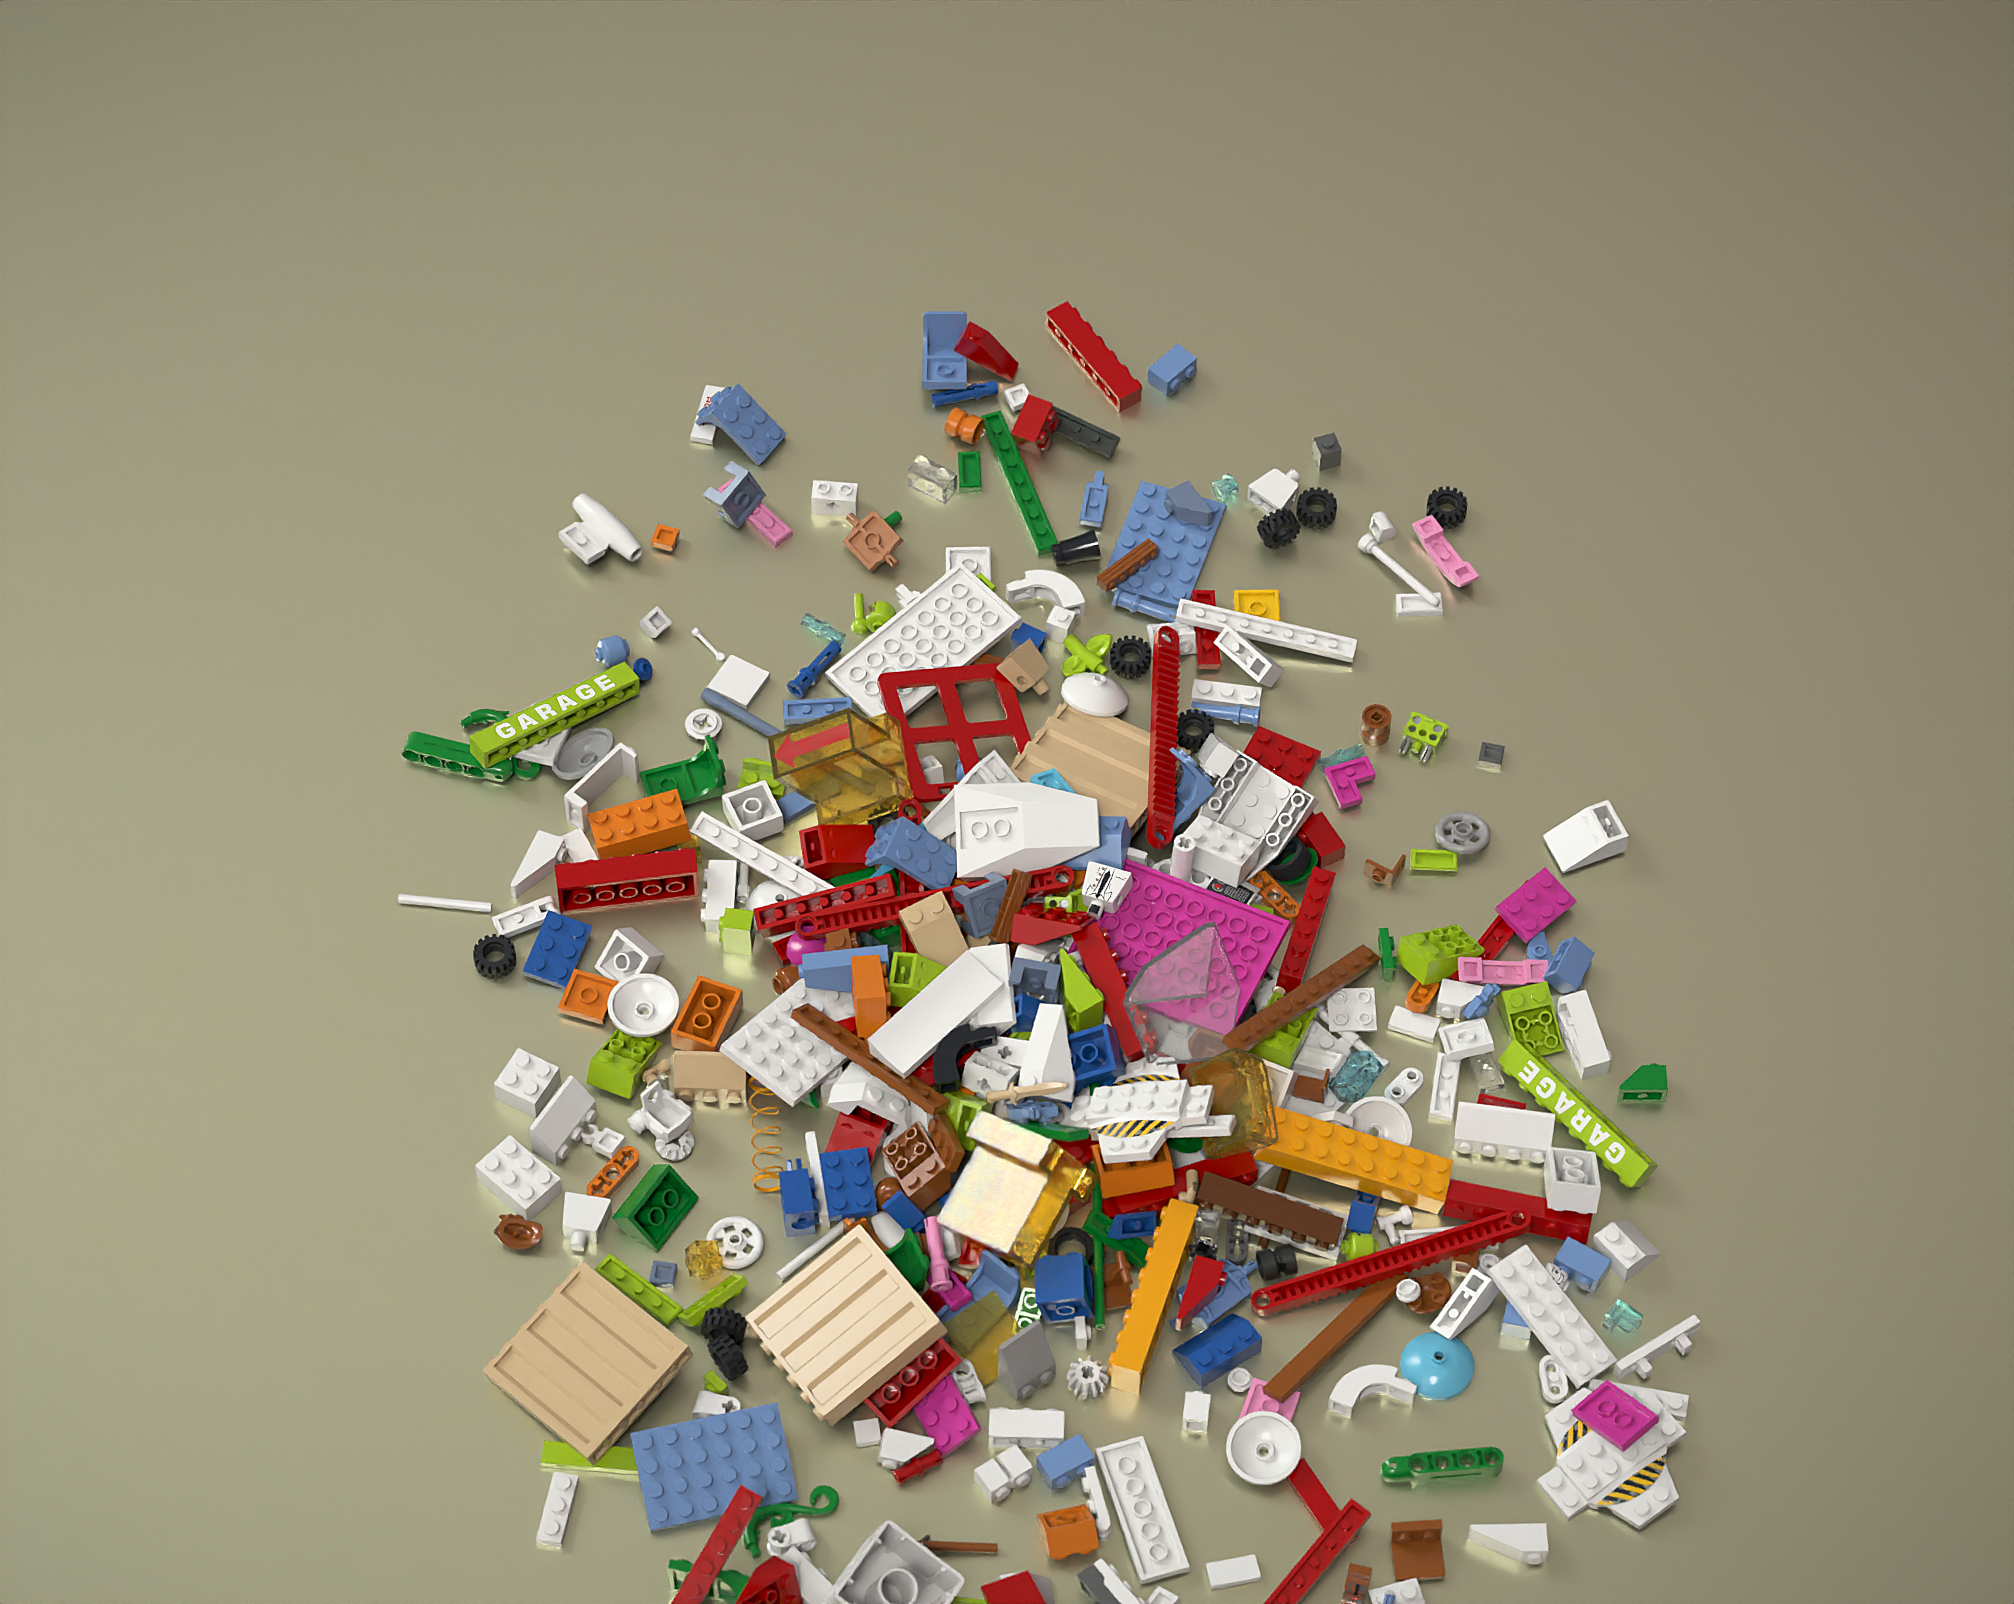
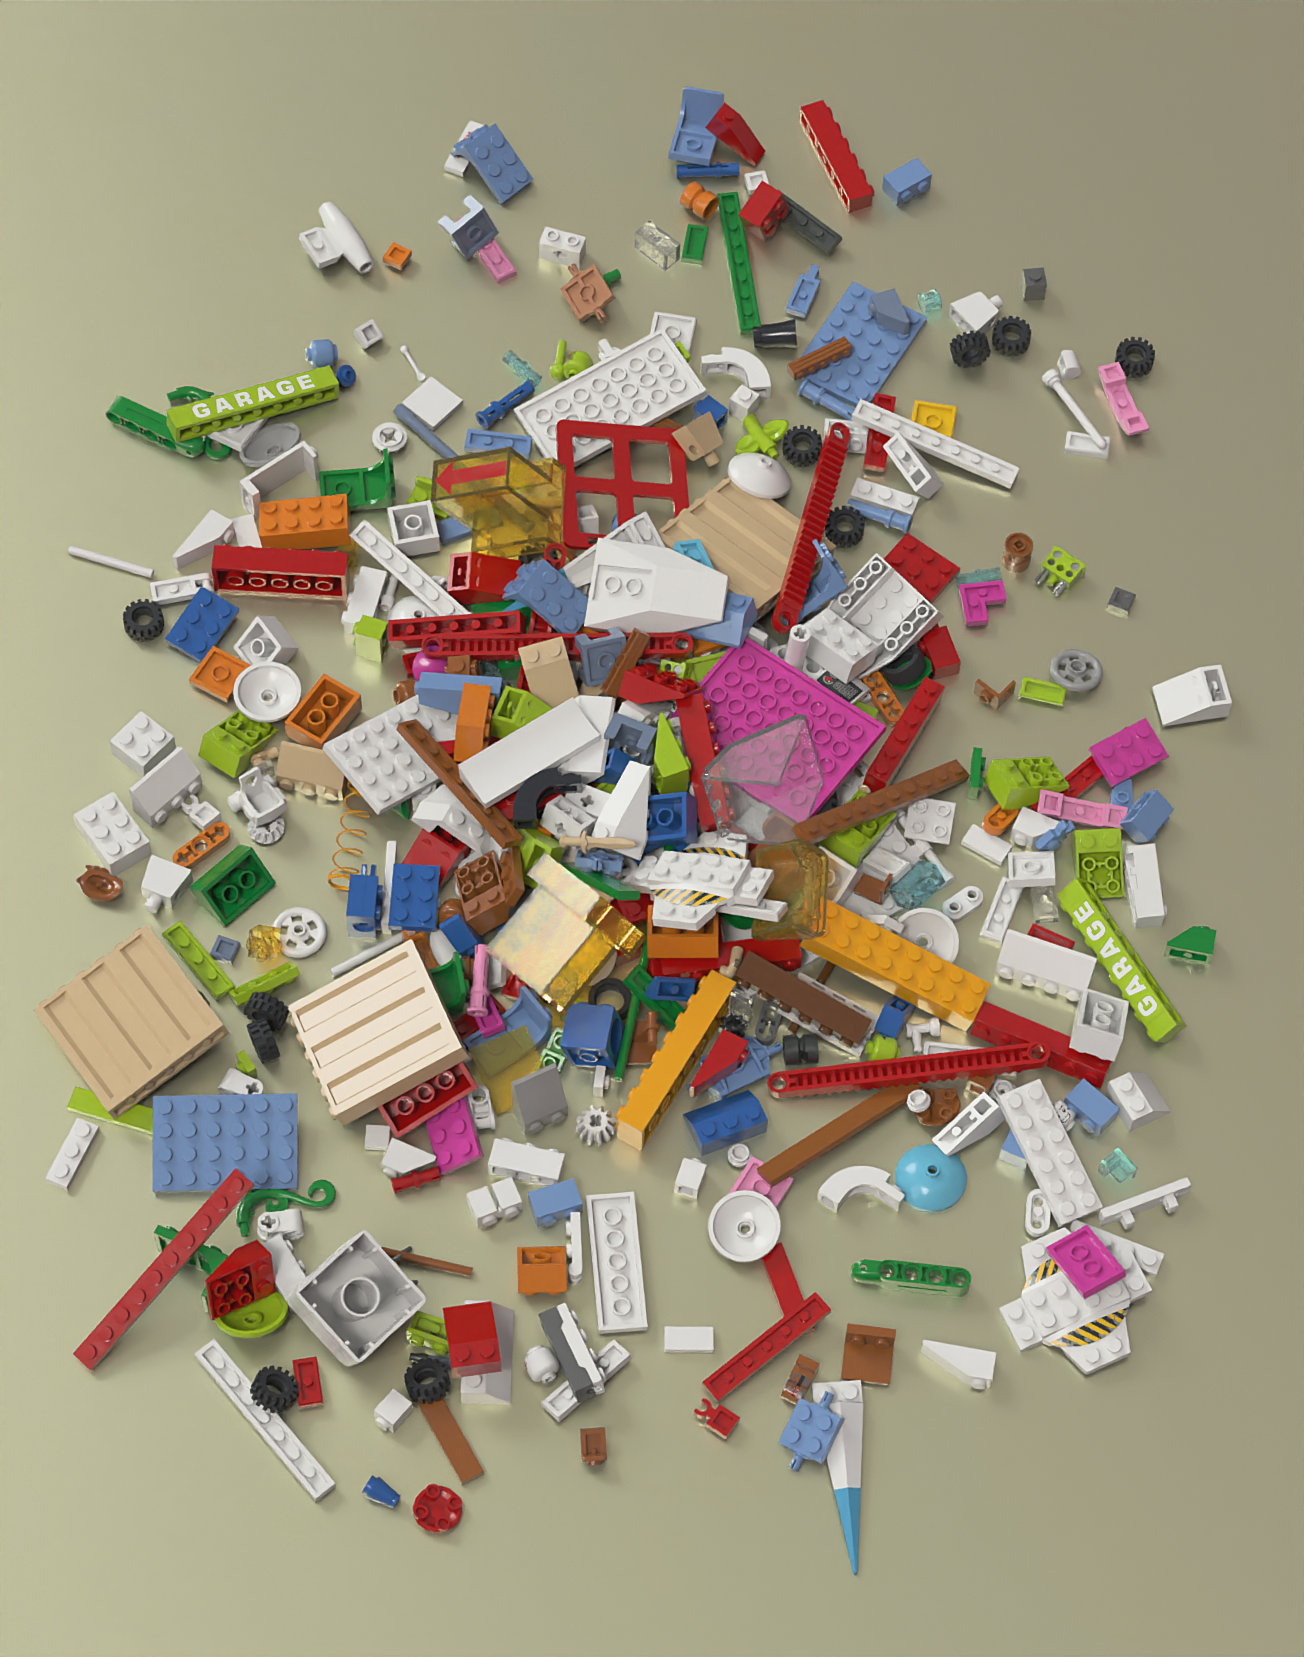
camera: 10 degrees right, 5 degrees up
white torso [1082,861,1133,920] -> none
white brick [1196,733,1238,778] -> none

